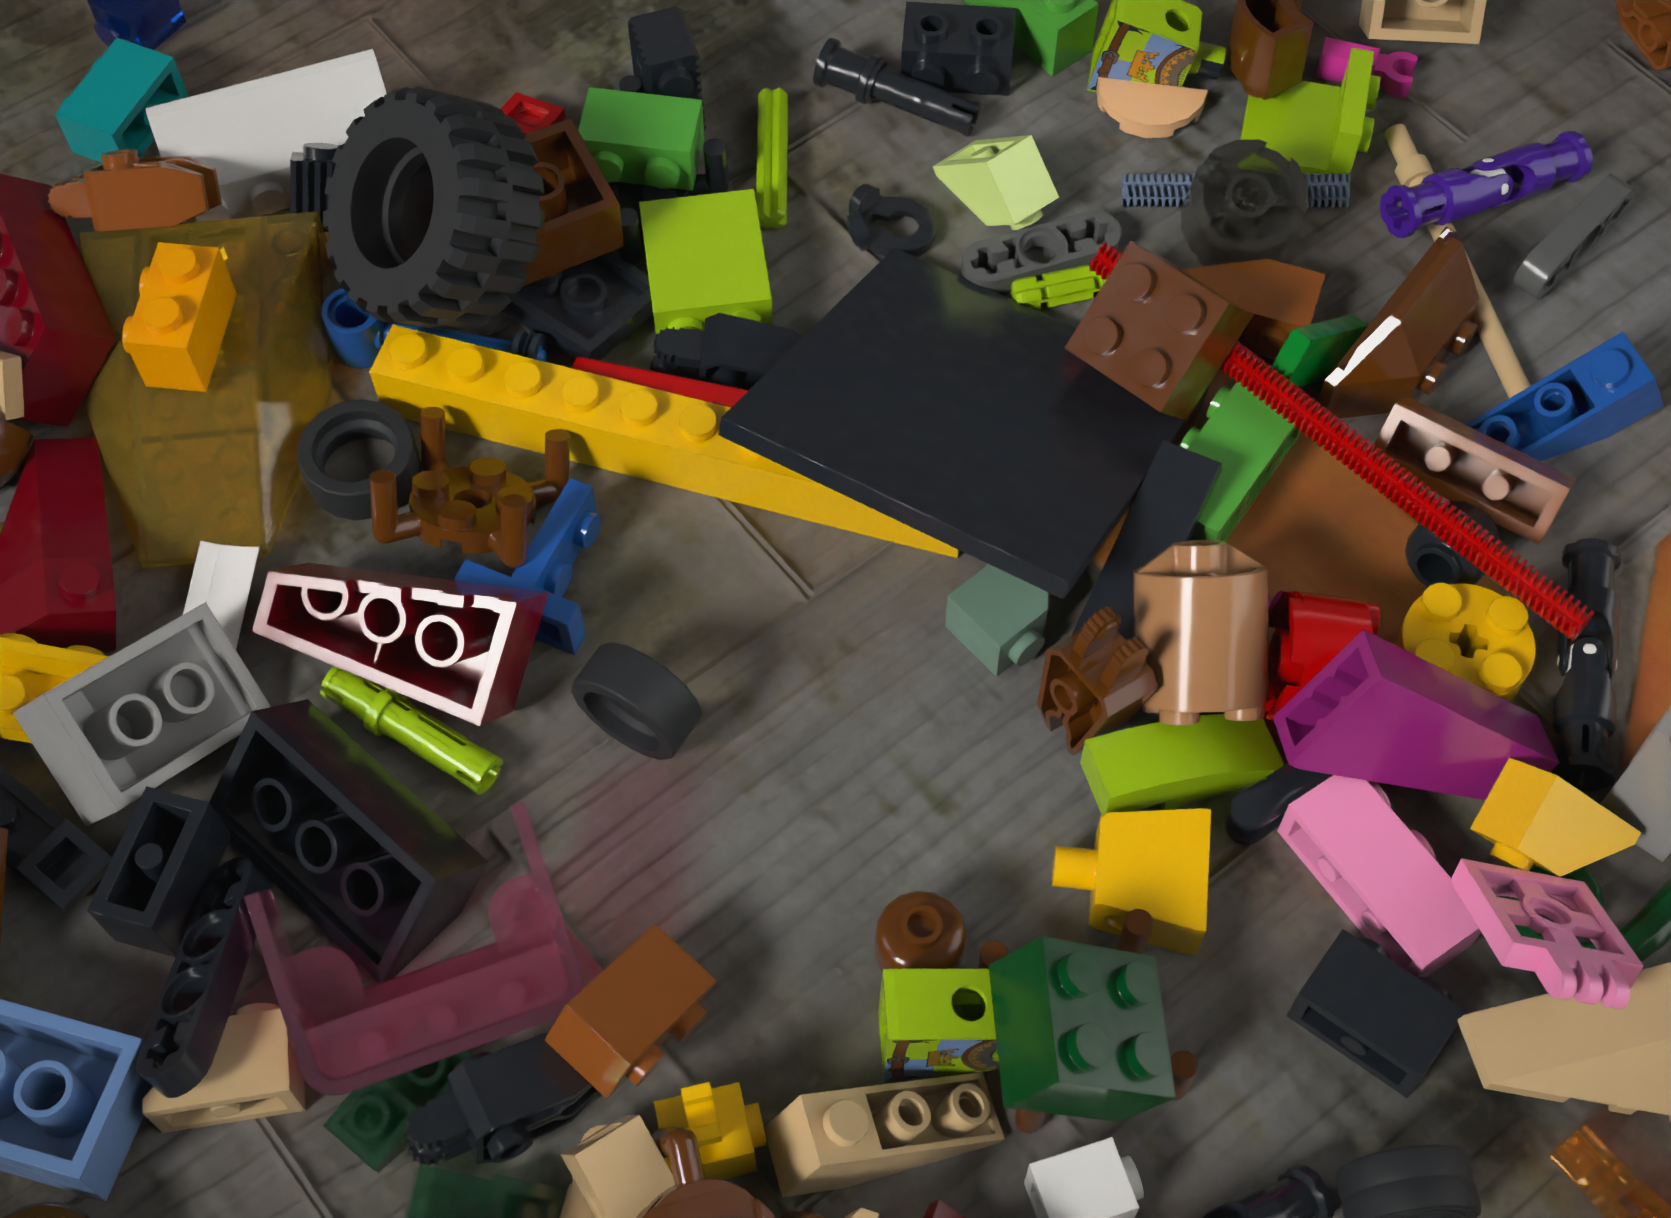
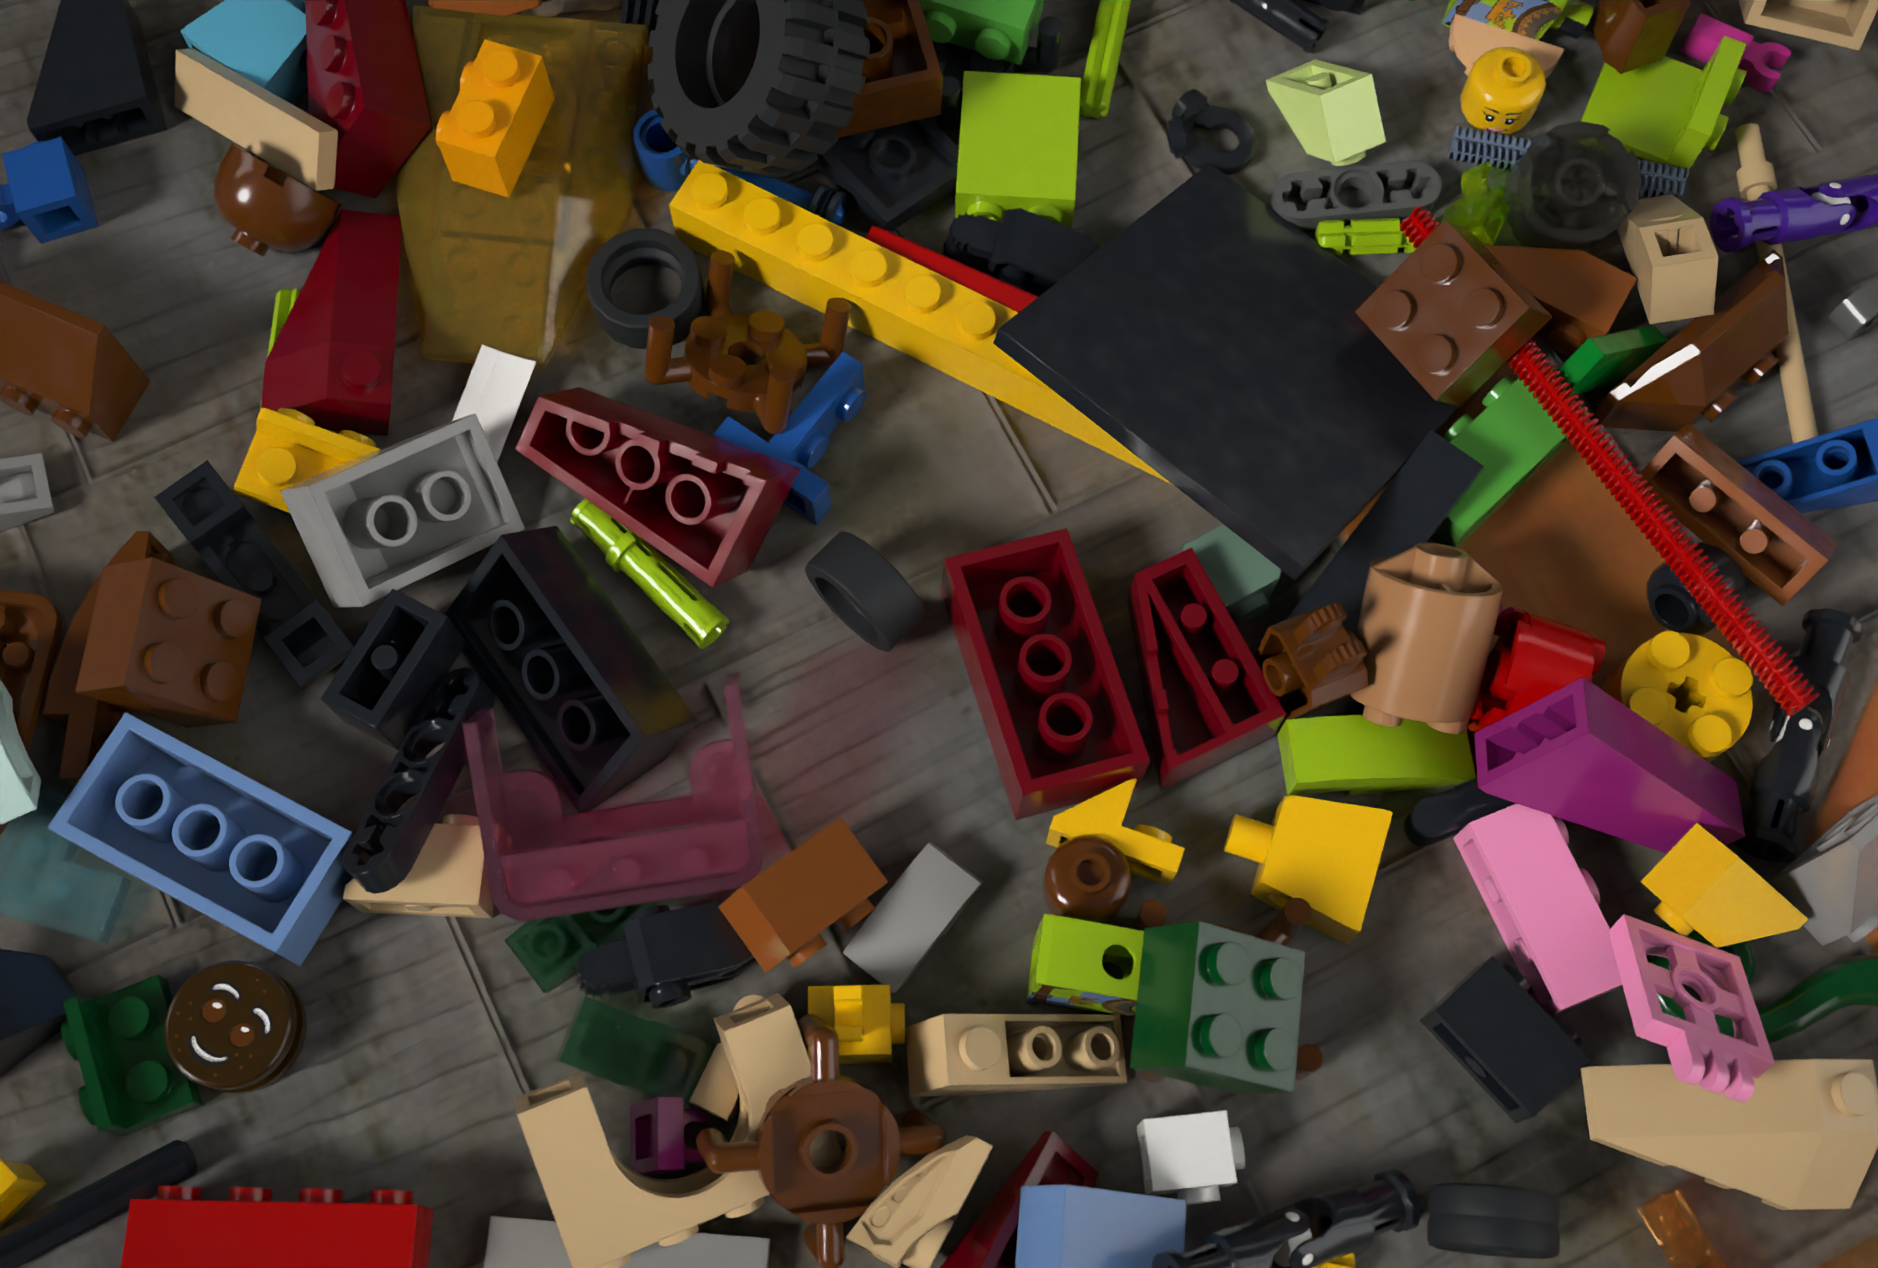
camera: 10 degrees right, 10 degrees up
none -> light grey slope [842,842,983,994]
none -> dark red brick [941,528,1150,820]
none -> yellow slope [1046,778,1185,887]
none -> dark red wedge [1127,547,1286,791]
none -> clear neon green plate [1440,161,1510,245]
none -> yellow head [1460,47,1546,136]
none -> tan slope [1611,194,1719,324]

